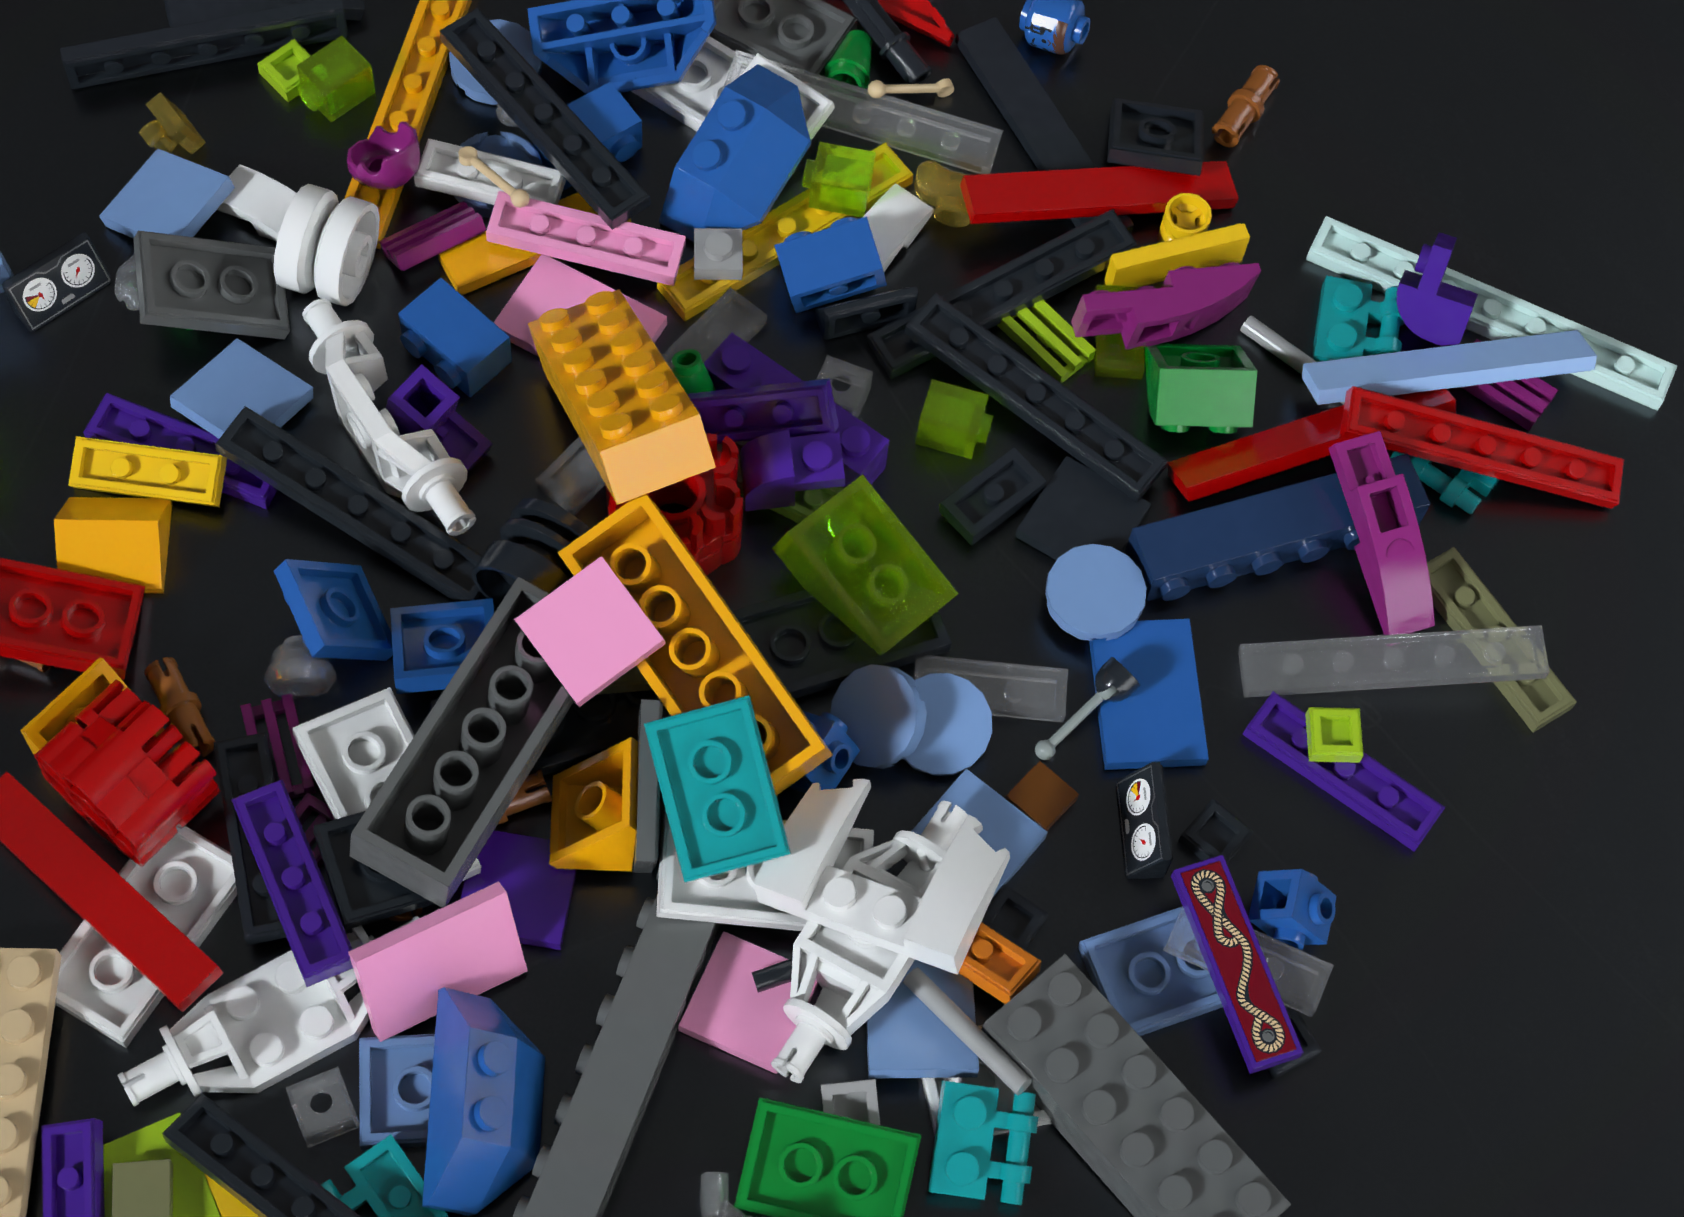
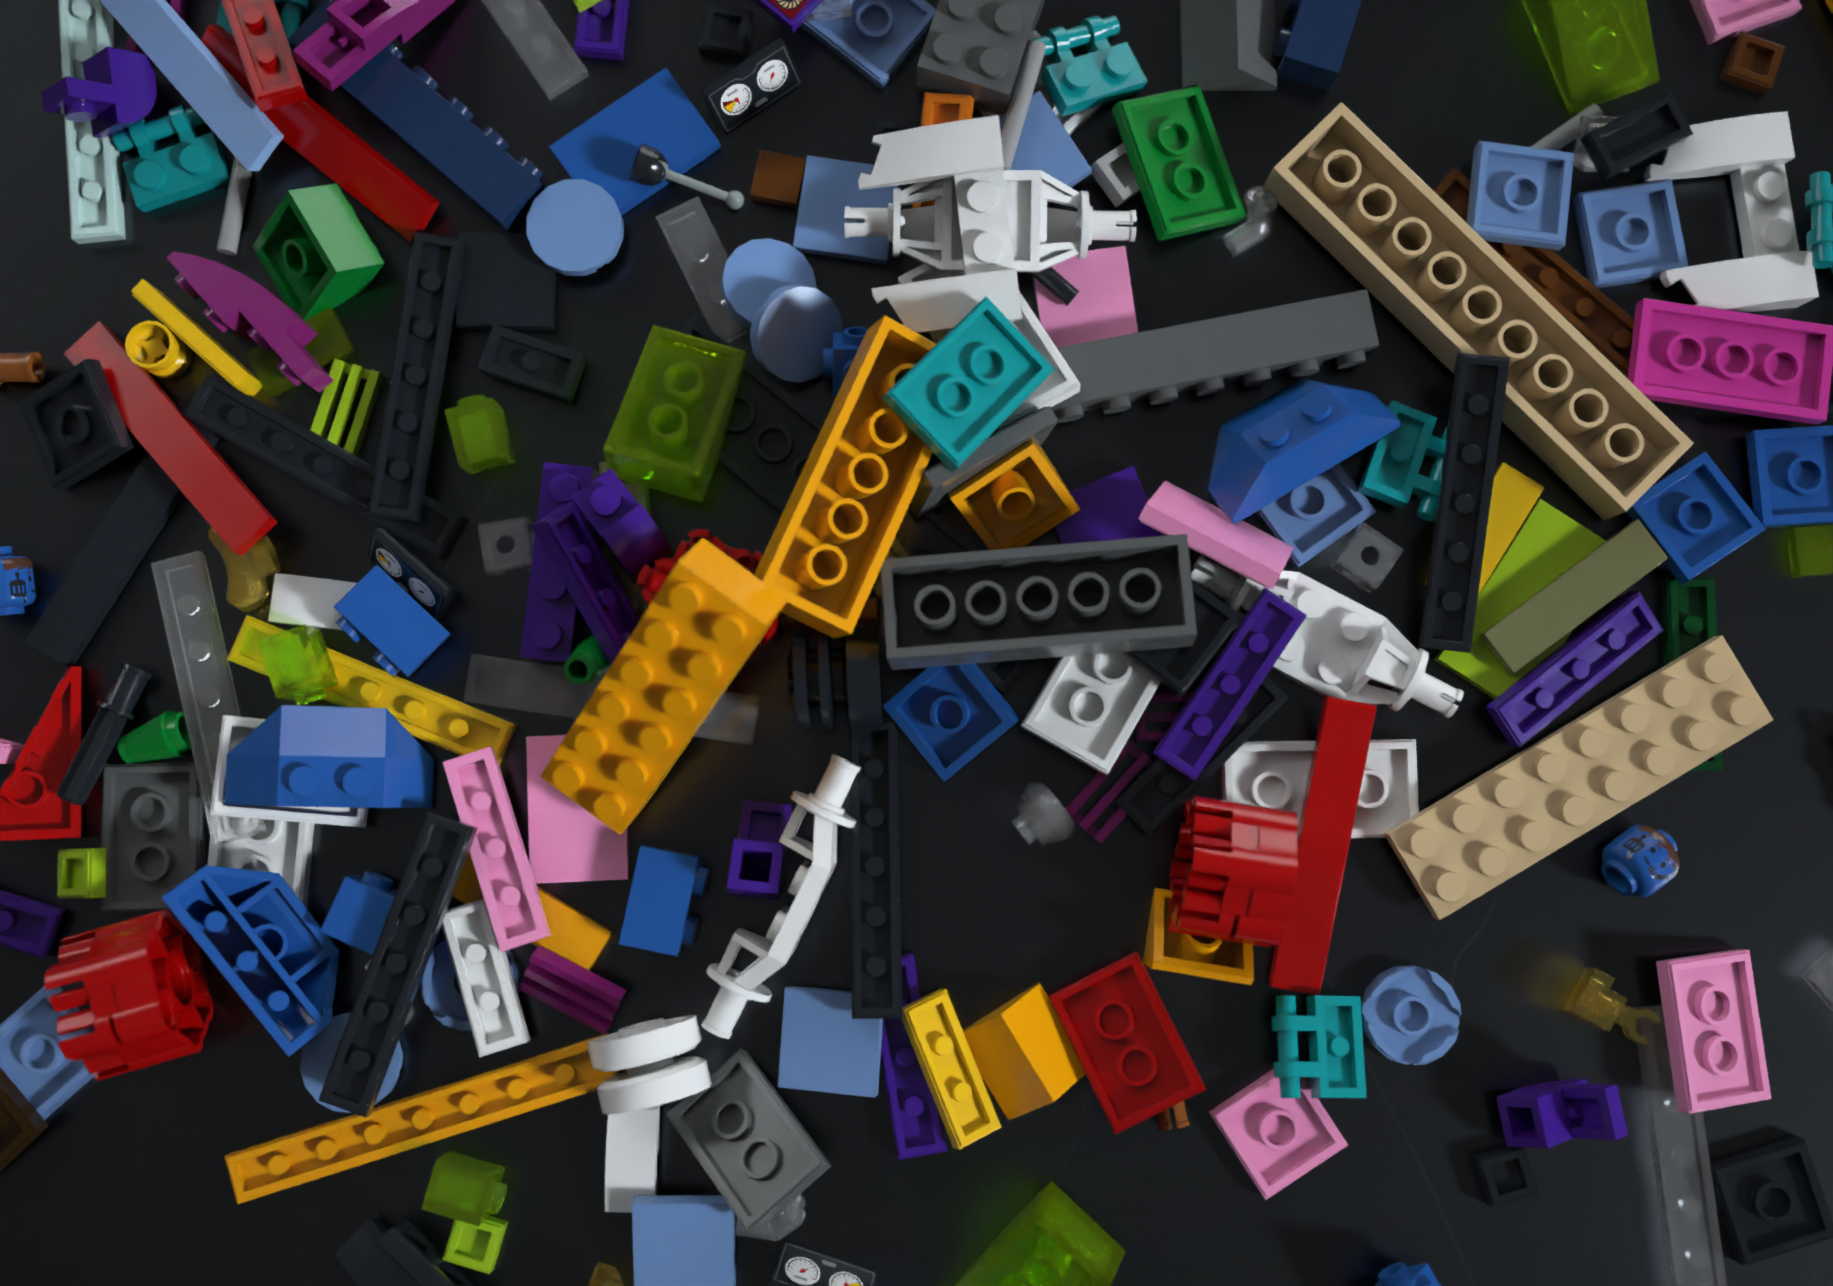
camera: 115 degrees left, 20 degrees up
dark orange pin [144,657,216,759] -> none
blue plate [274,559,393,661] -> none
magenta hair [347,121,420,190] -> none
tan hinge [458,146,530,208] -> none
bright pink tile [514,556,666,707] -> none
light grey plate [694,228,743,280] -> none
tan hinge [868,78,955,99] -> none

